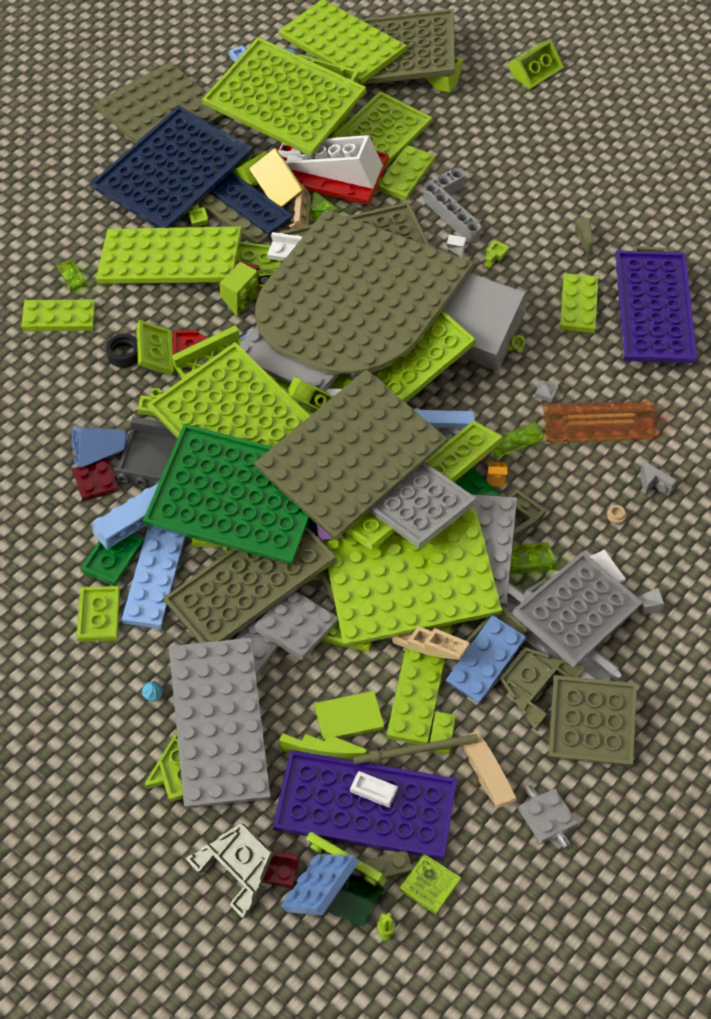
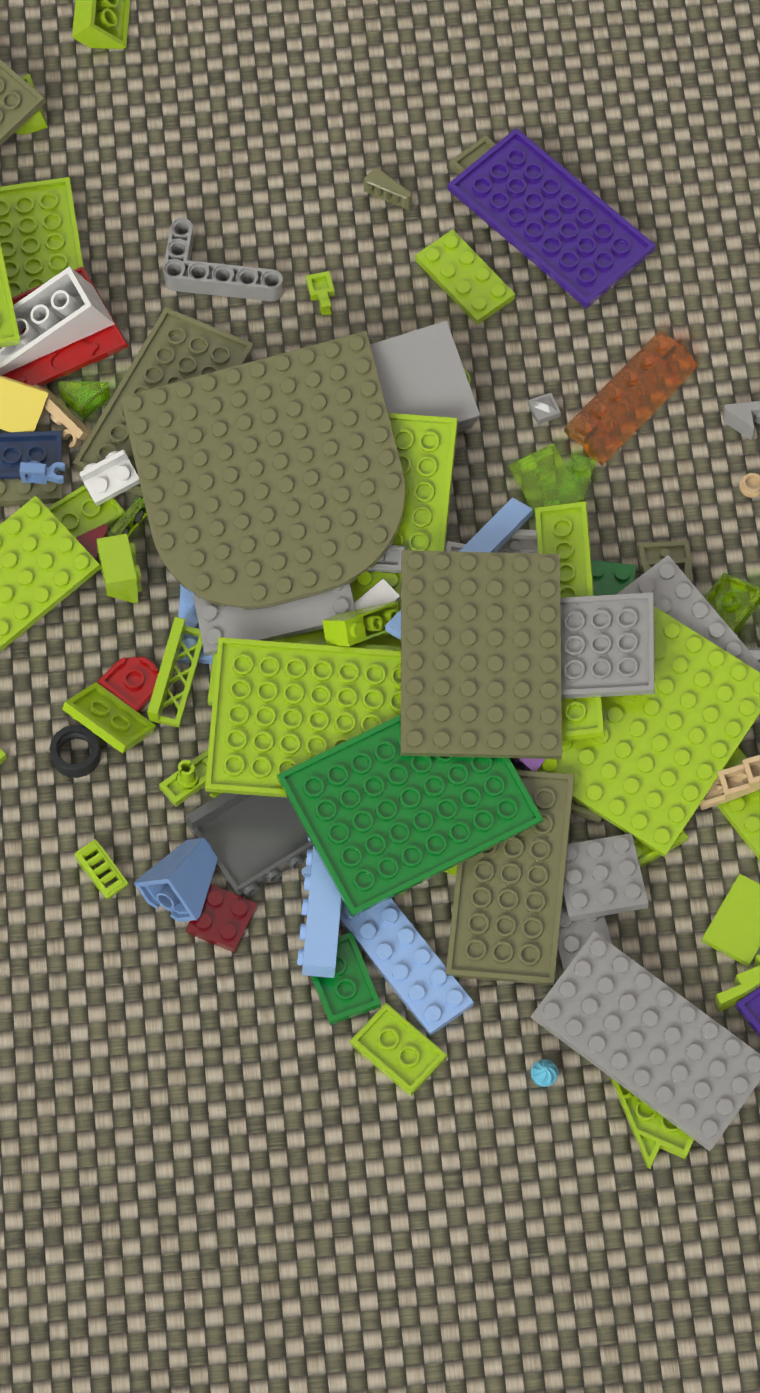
camera: 45 degrees left, 10 degrees up
lime plate [376,145,436,201] -> none
white slope [447,235,466,258] -> none
light orange slope [486,461,508,487] -> none
none -> medium blue plate [19,461,66,484]
none -> lime slope [74,839,129,900]
none -> clear neon green tile [508,443,585,515]

